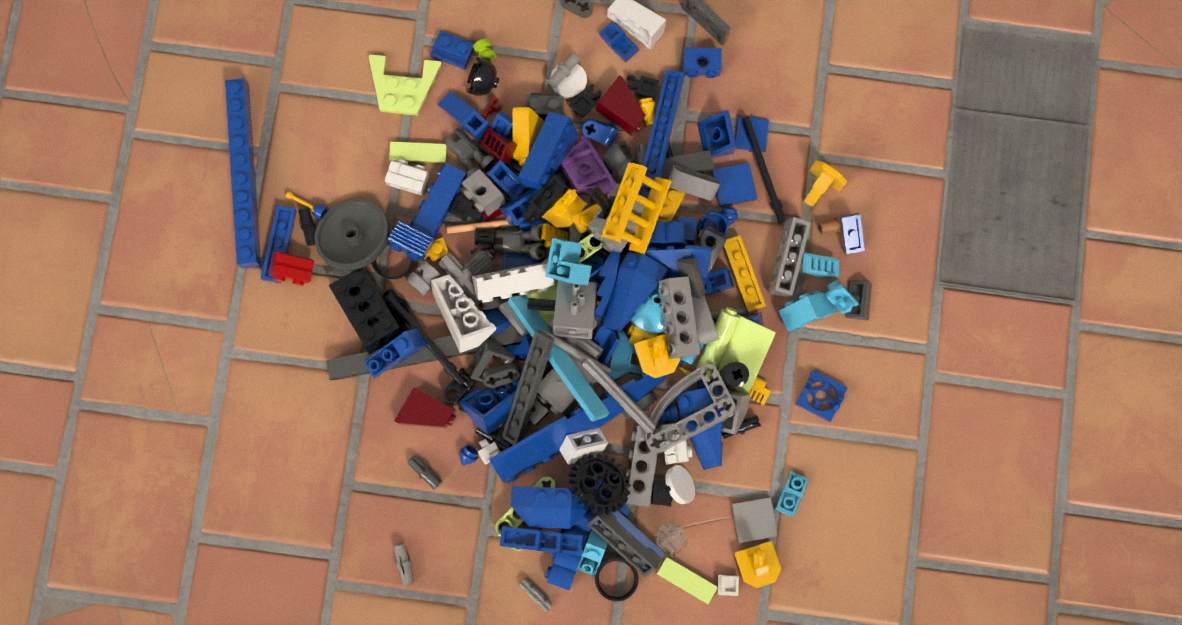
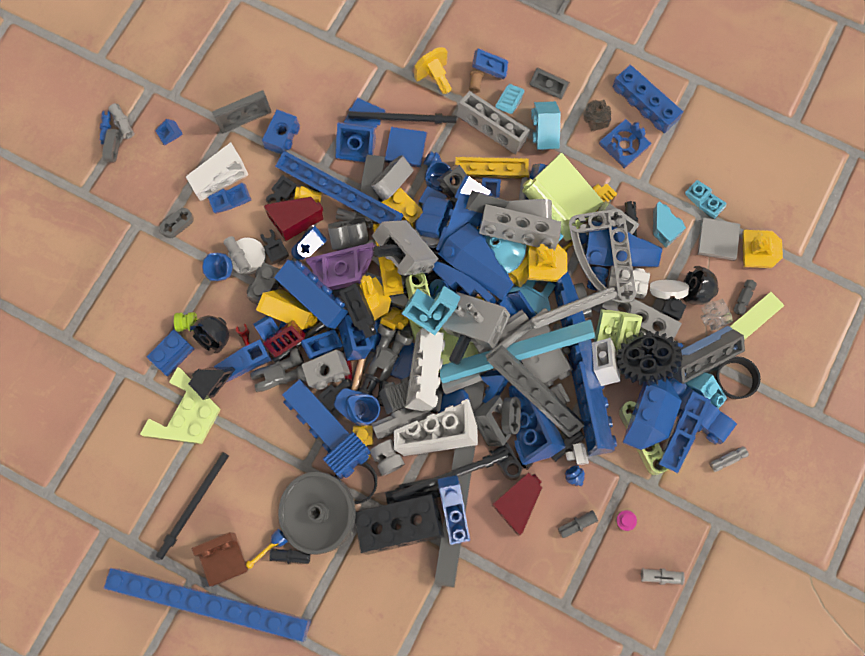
camera: 65 degrees left, 5 degrees down
blue plate [261,206,297,284] -> none
red brick [268,251,314,286] -> none
white brick [385,159,429,196] -> none
yellowish green tile [389,142,447,164] -> none
yellow fence [601,162,672,254] -> none
white tile [718,575,739,596] -> none
black piece [719,362,749,388] -> none
medium azure hips [825,280,859,314] -> none
none -> black bar [156,452,229,560]
none -> black slope [188,367,235,400]
none -> copper bracket [191,532,248,587]
none -> blue hair [202,253,233,281]
none -> blue helmet [334,388,380,426]
none -> clear smoke brick [583,99,611,132]
none -> yellowish green slope [594,310,643,352]
none -> blue brick [612,64,684,133]
none -> dark pink plate [616,510,637,531]
none -> medium azure slope [653,201,686,248]
none -> black cylinder [683,266,719,305]
none -> dark grey axle [733,280,757,315]

